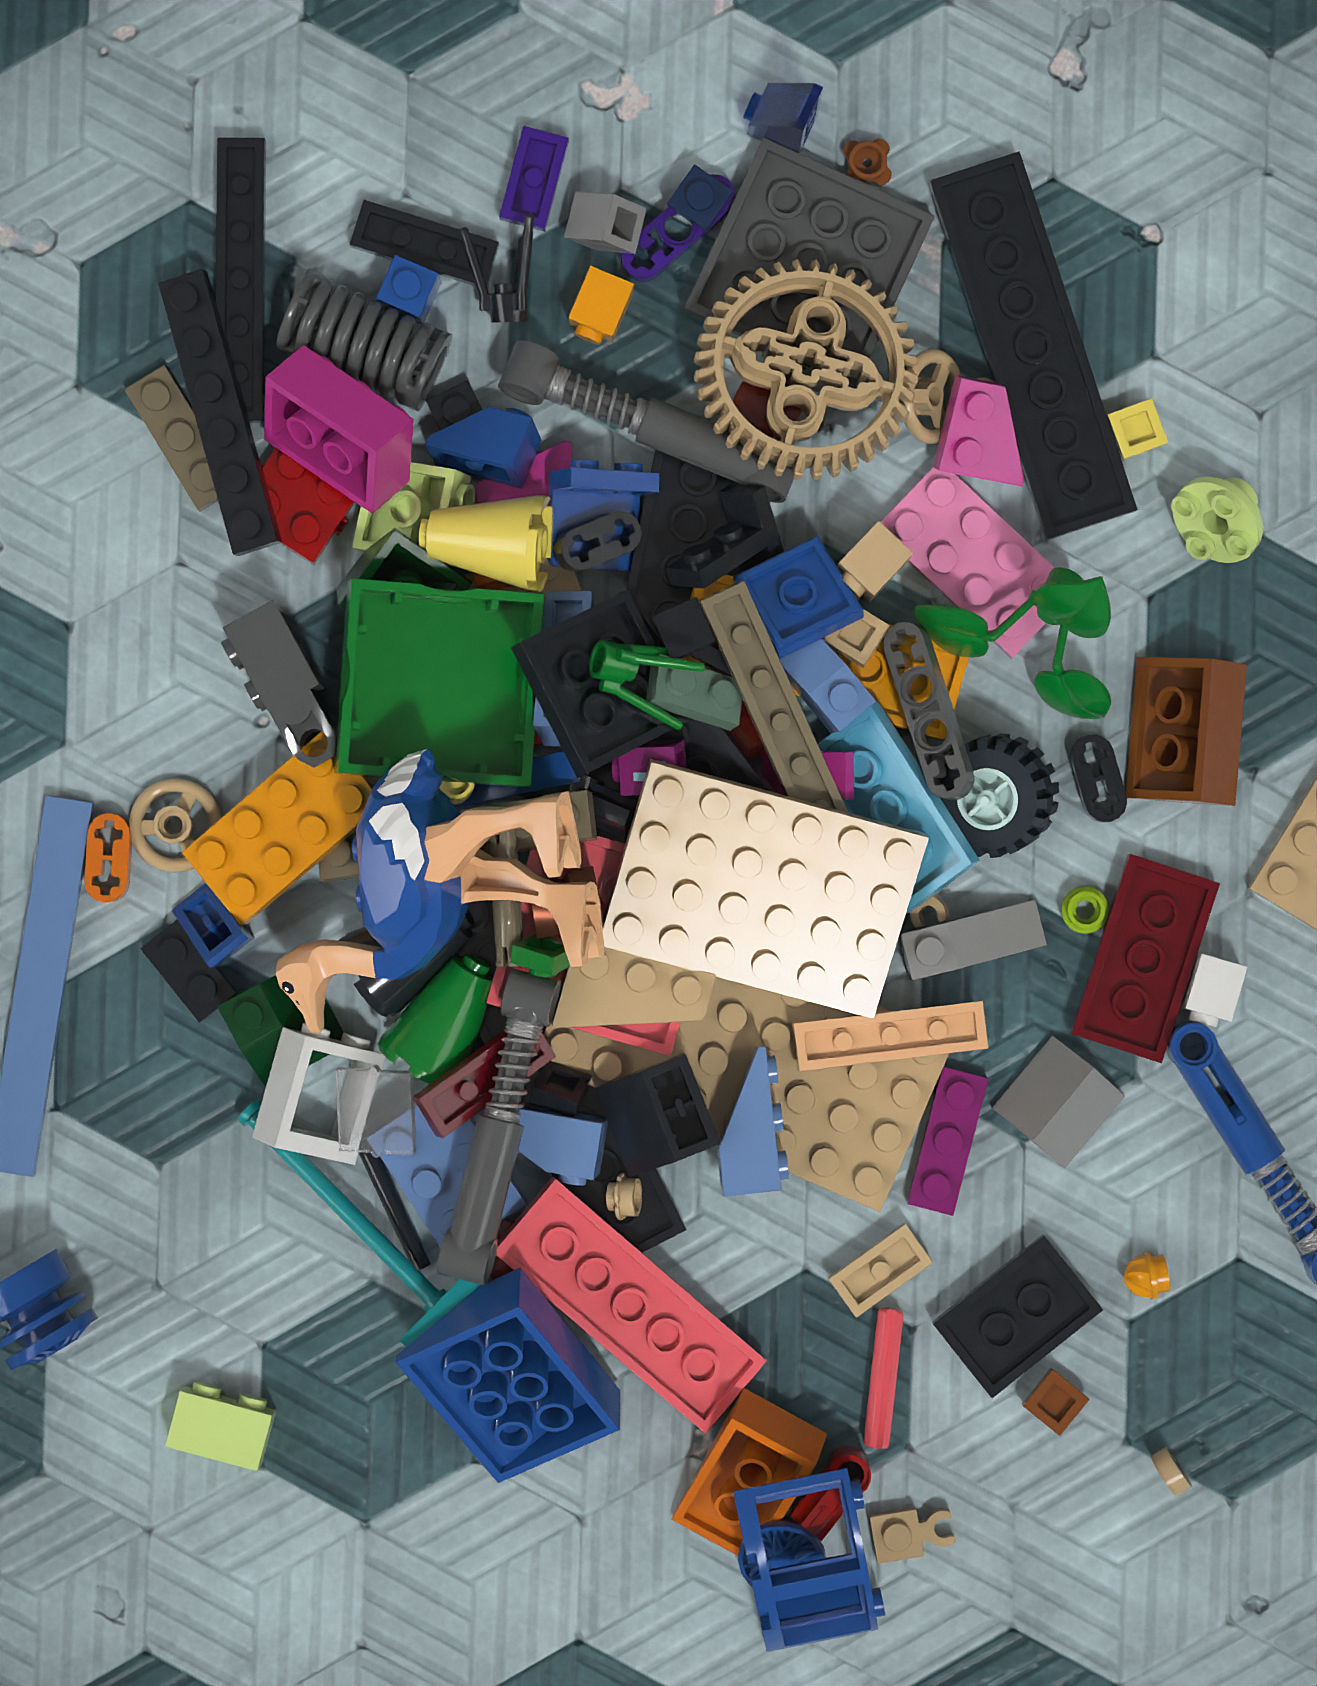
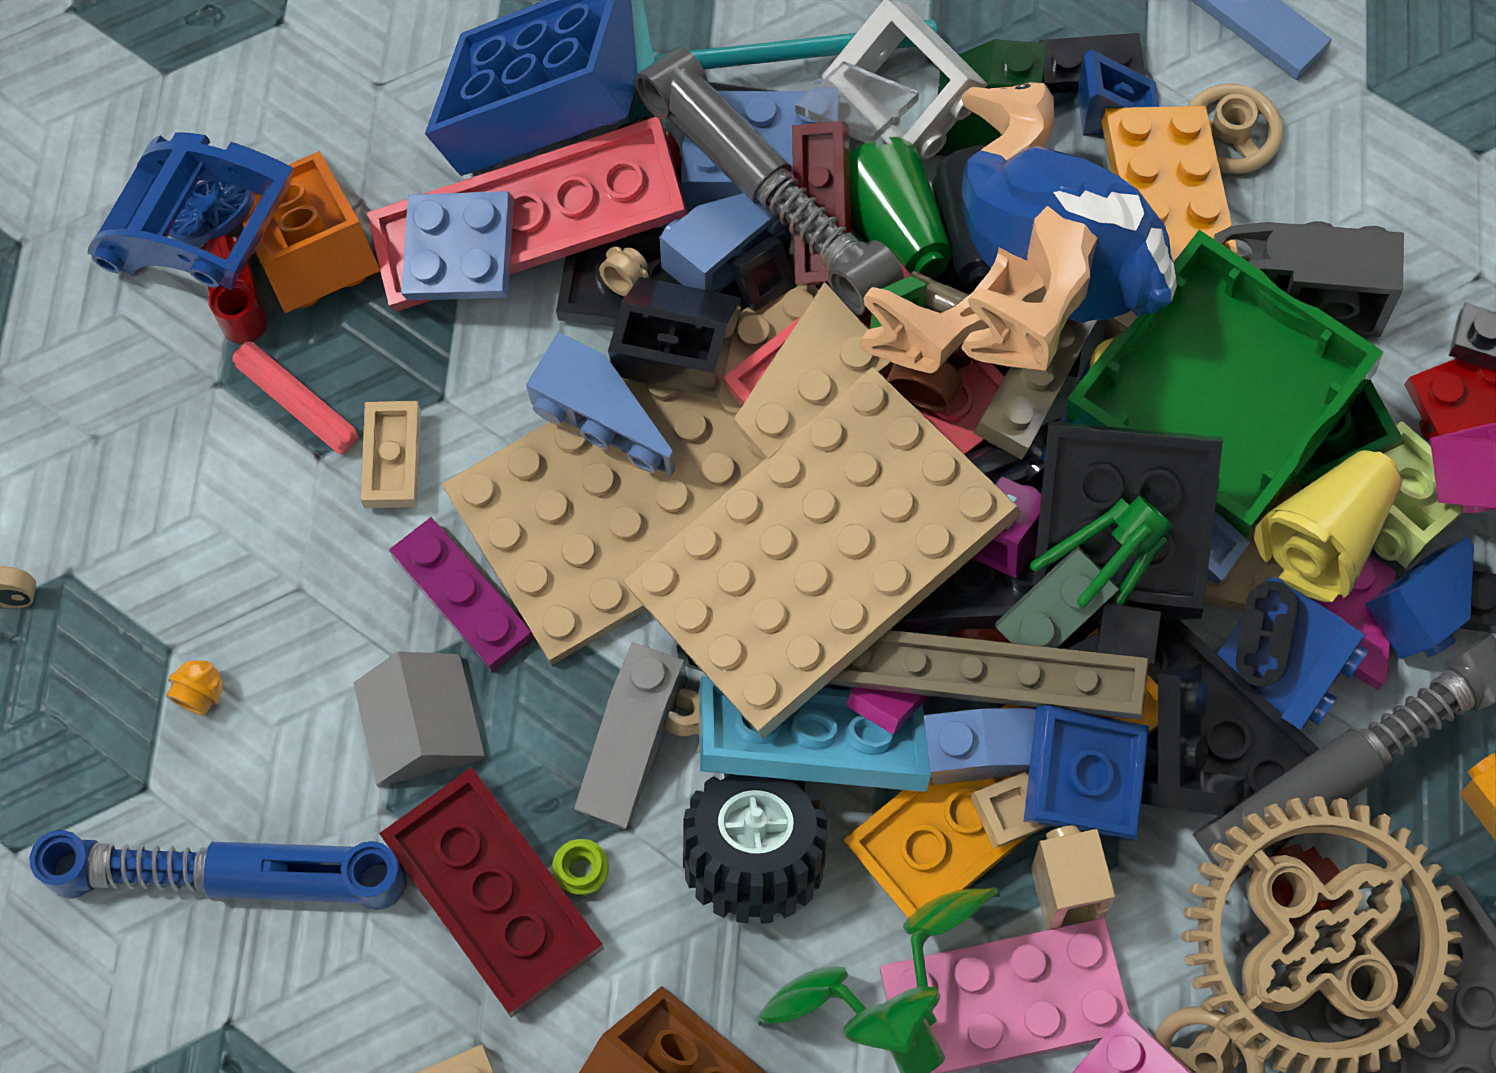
camera: 130 degrees right, 20 degrees down
orange beam [84,813,132,903] -> none
light nougat plate [792,1001,988,1071] -> none
tan plate [869,1507,956,1564] -> none
dark grey beam [883,622,975,801] -> none
black plate [932,1234,1103,1398] -> none
dark orange plate [1022,1368,1090,1436] -> none
black beam [1070,734,1127,823] -> none
white brick [1180,953,1247,1028] -> none
none -> medium blue plate [401,191,514,301]

